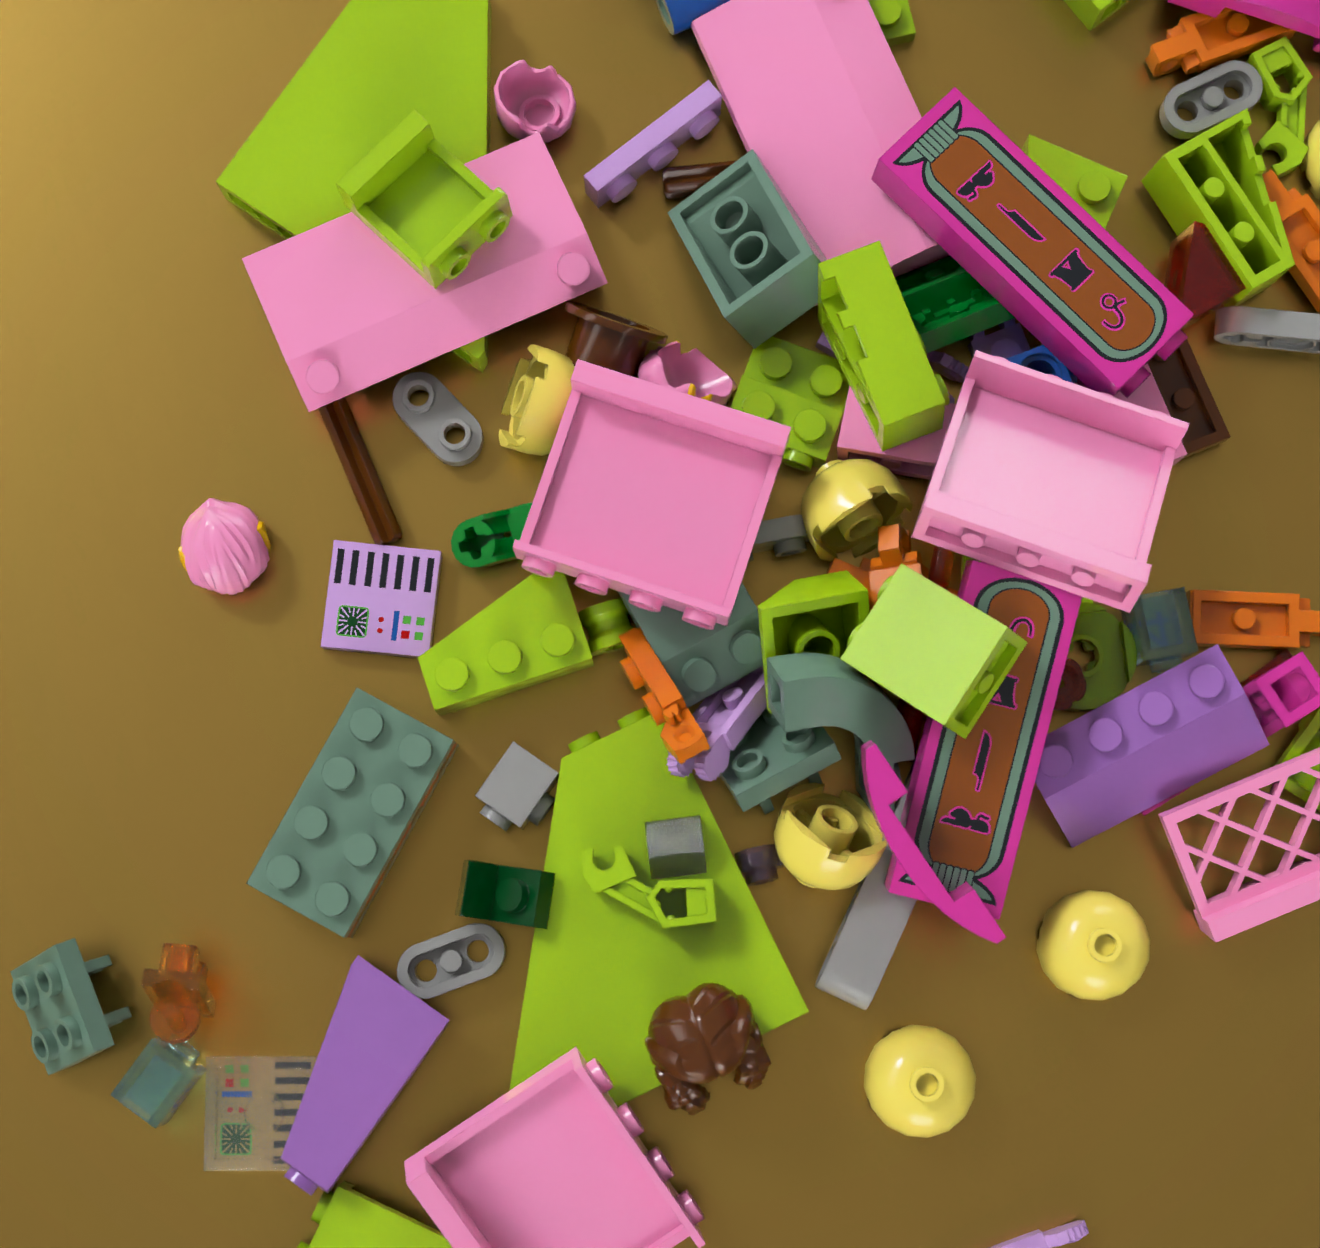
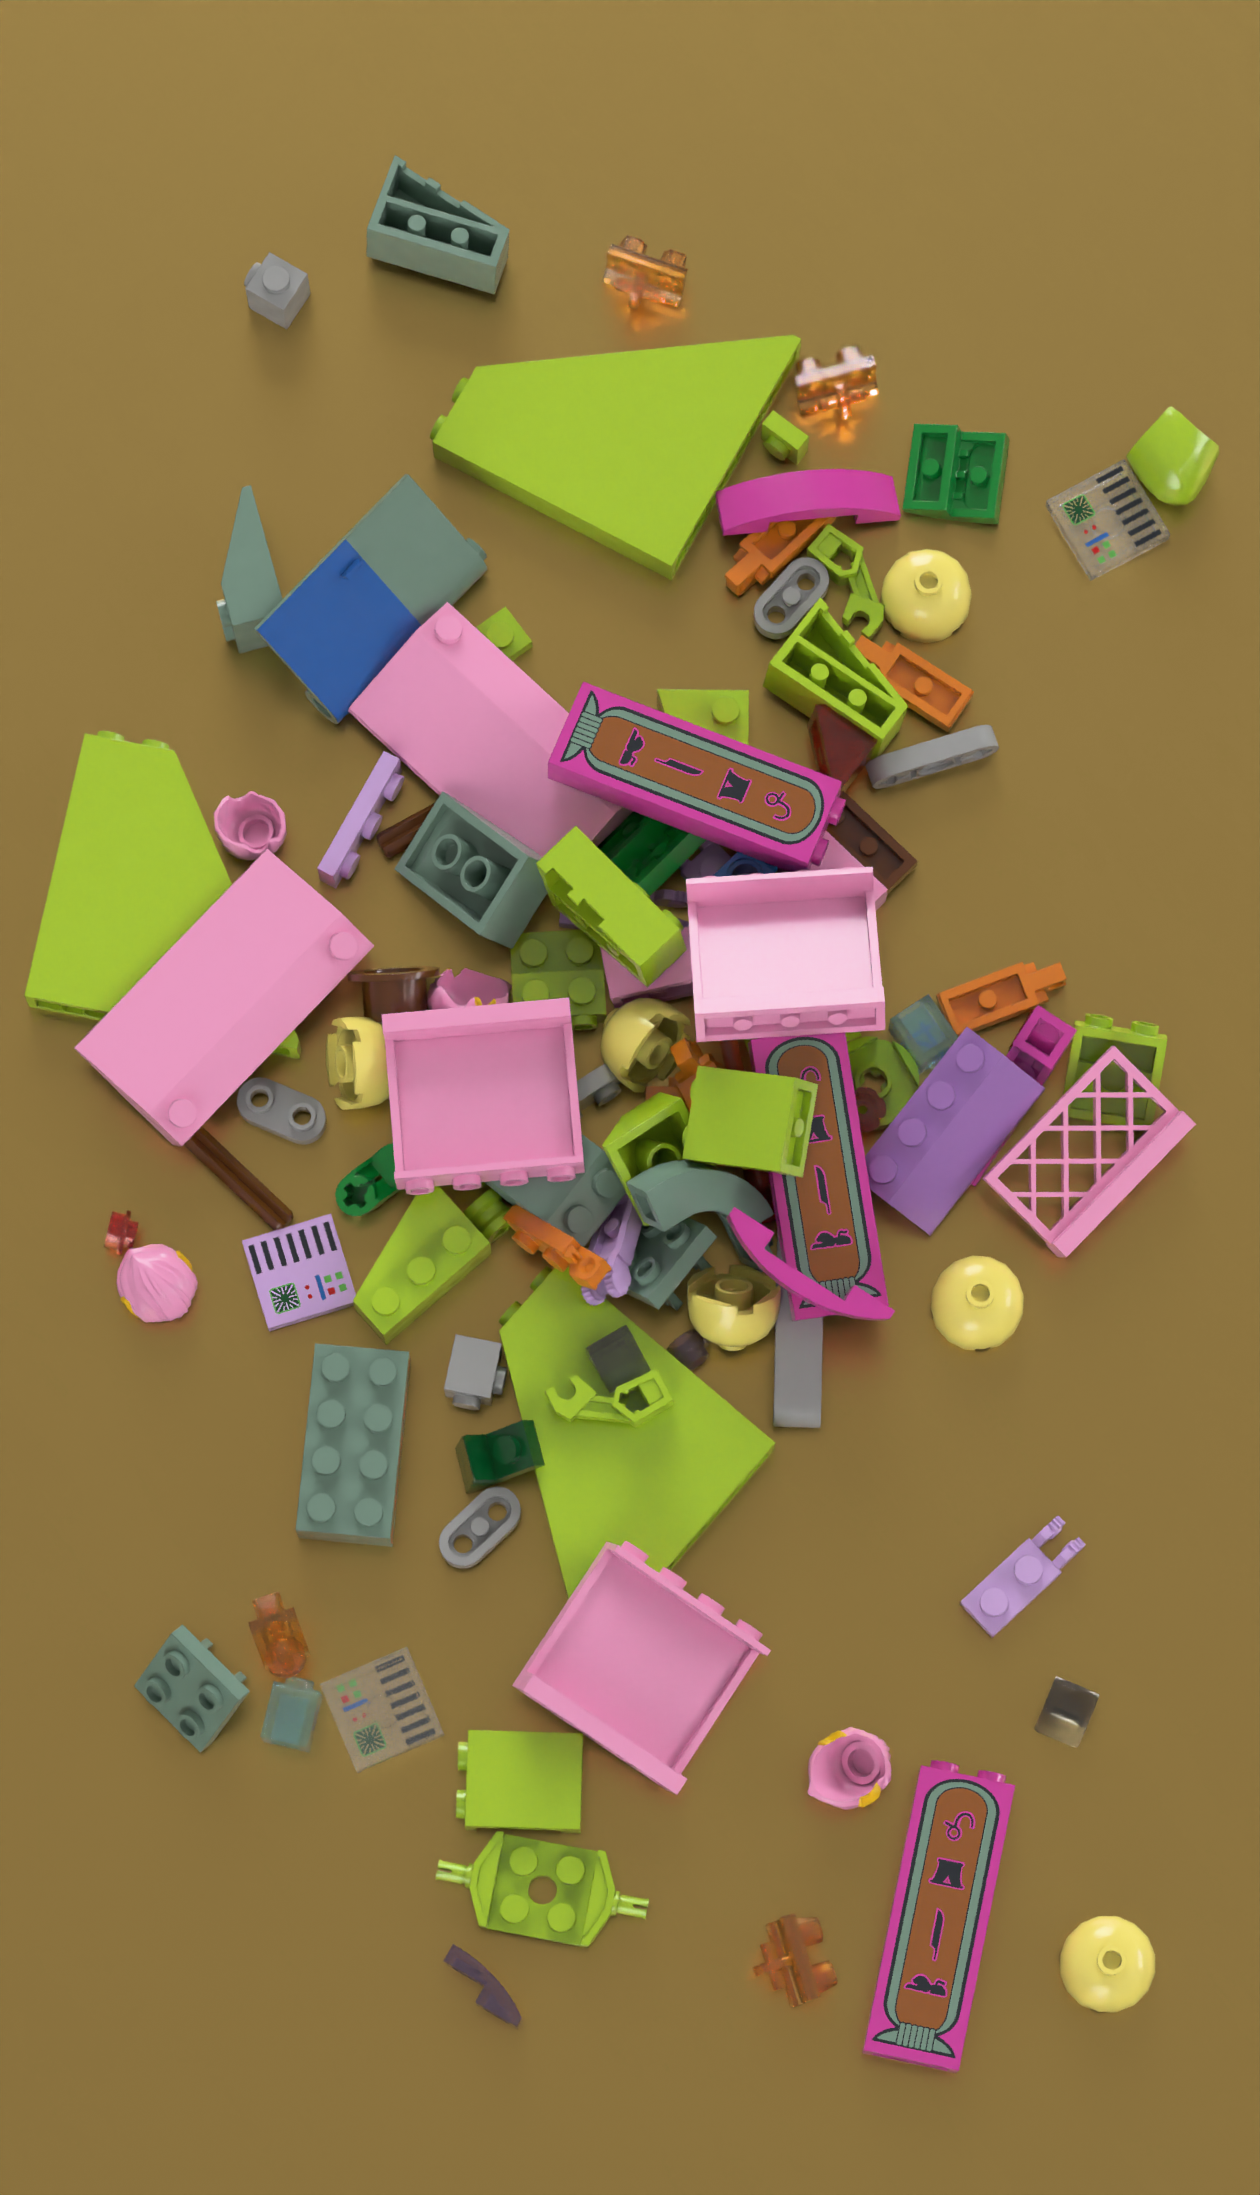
camera: 20 degrees left, 5 degrees down
medium lavender slope [281,955,449,1196] -> none
lime panel [336,109,513,289] -> none
reddish brown hair [645,983,771,1115] -> none
light yellow cylinder [864,1024,976,1138] -> none
none -> clear red plate [104,1210,139,1255]

